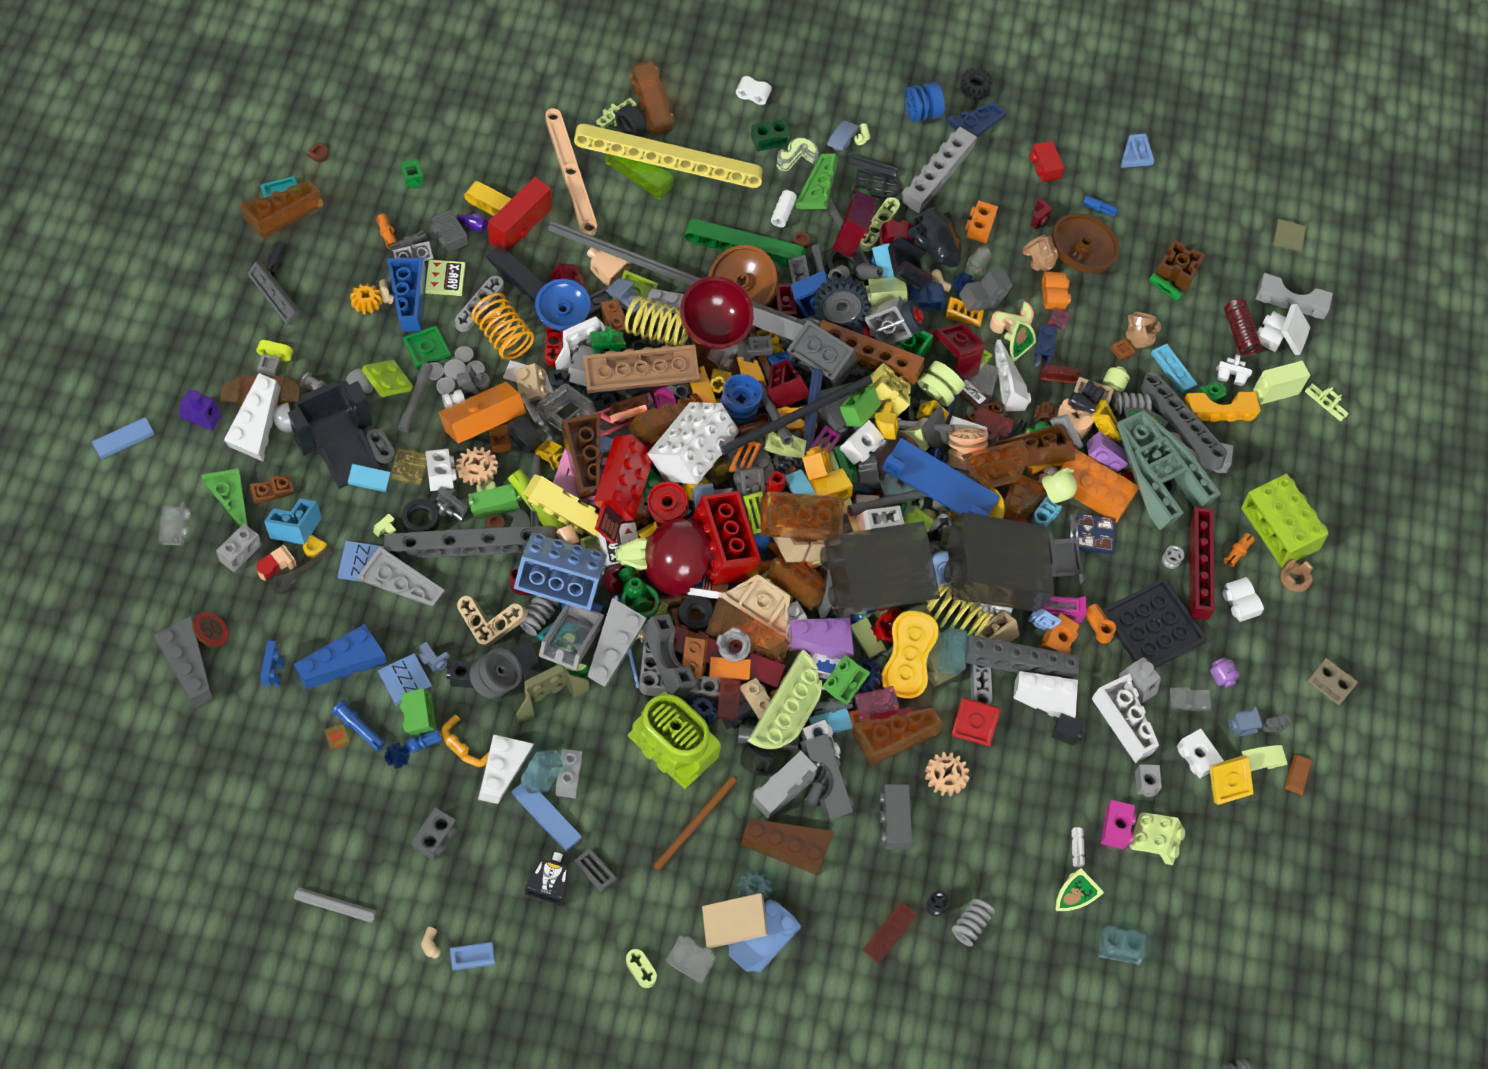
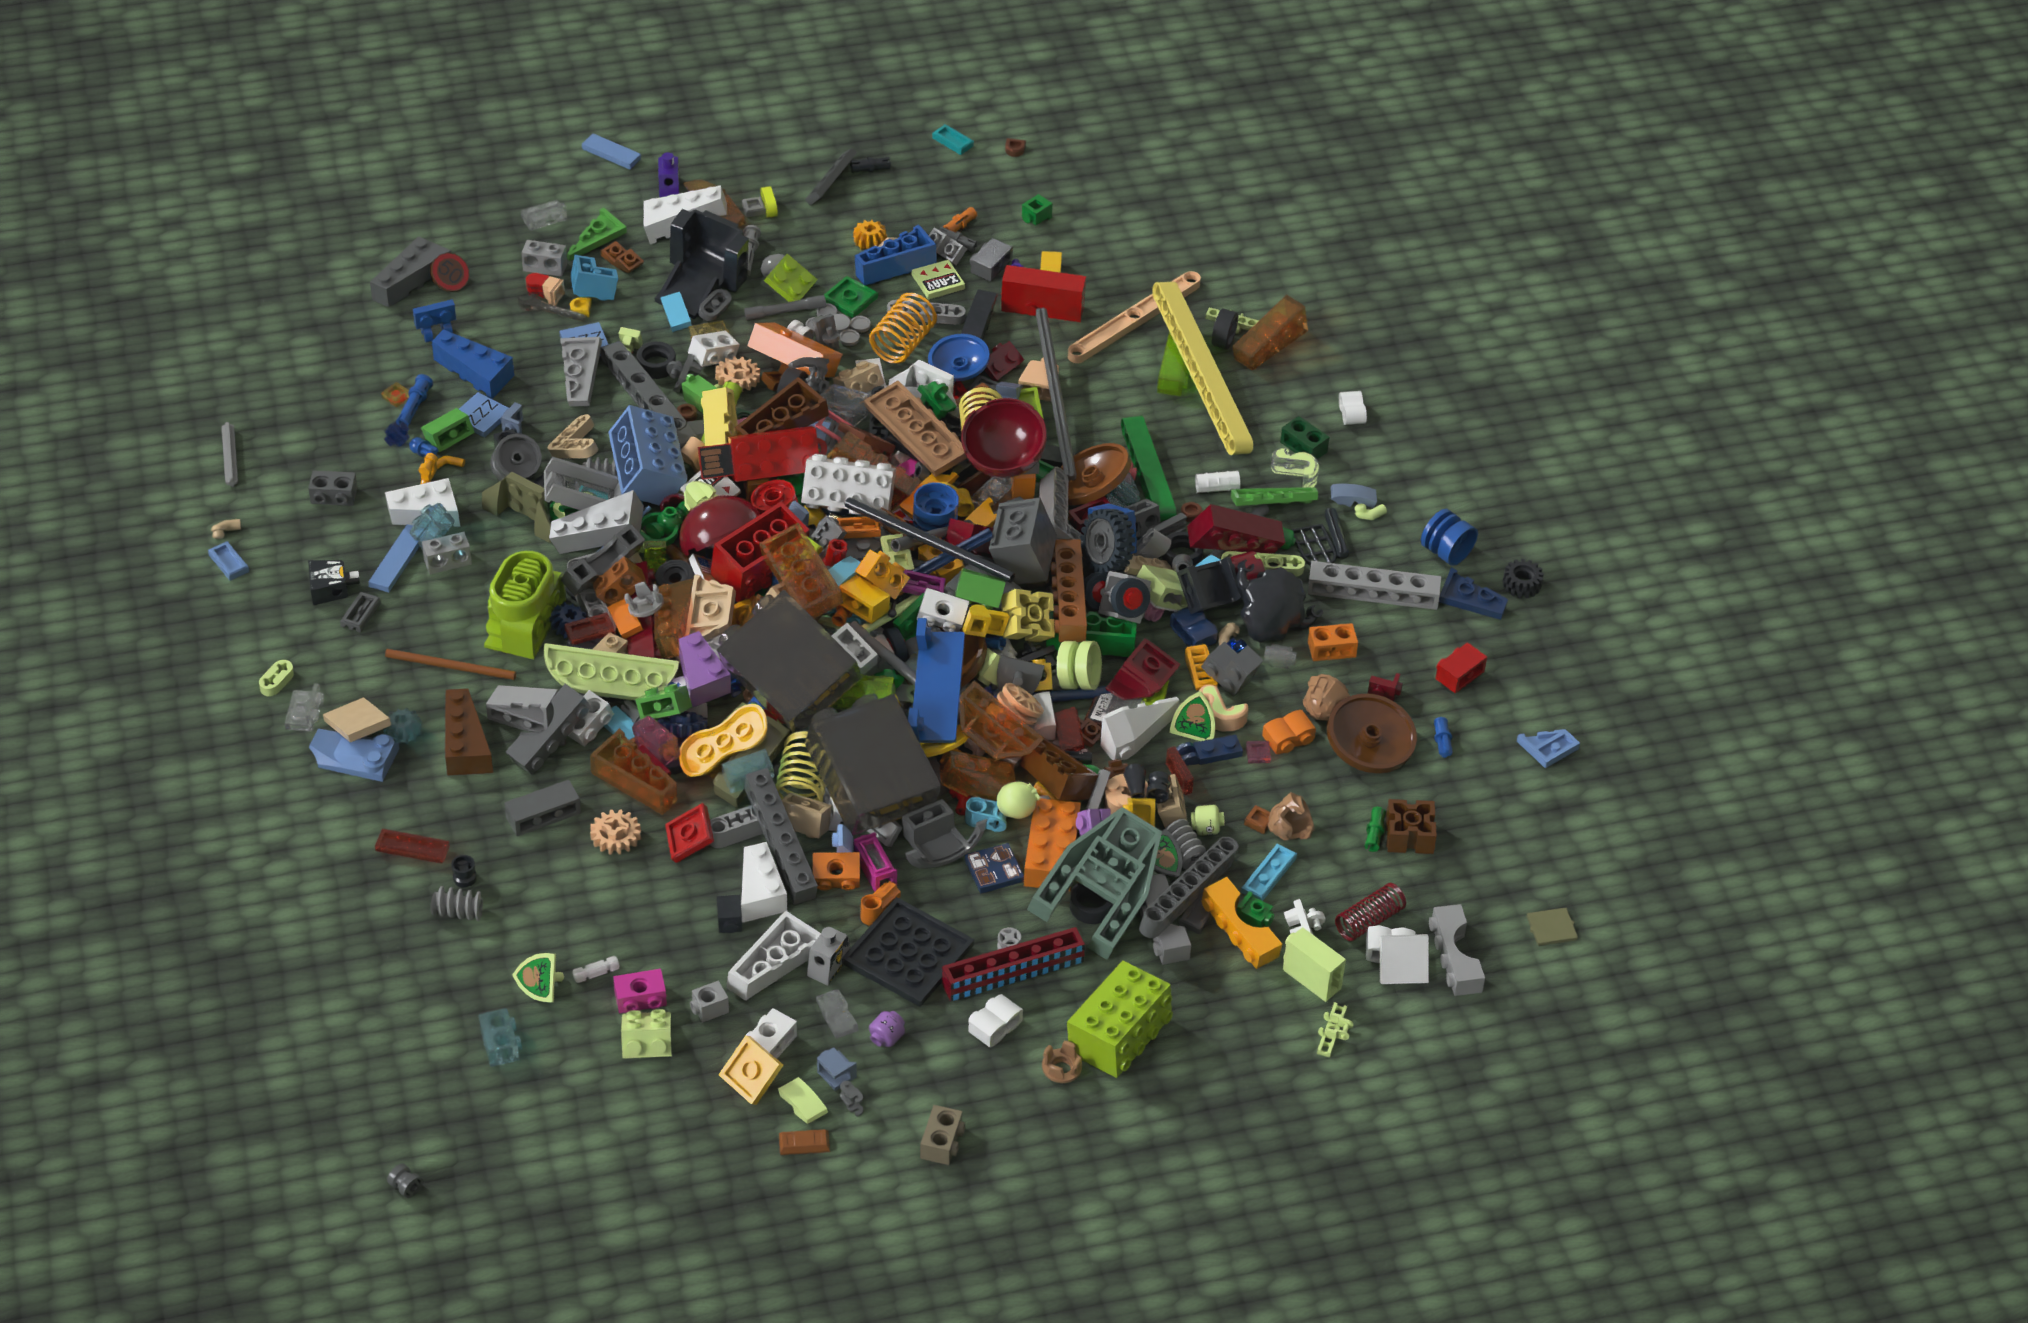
camera: 70 degrees right, 15 degrees down
clear orange wedge [239,180,323,239] -> none
pearl dark grey panel [740,745,775,776] -> none
orange pin [1224,533,1255,567] -> none

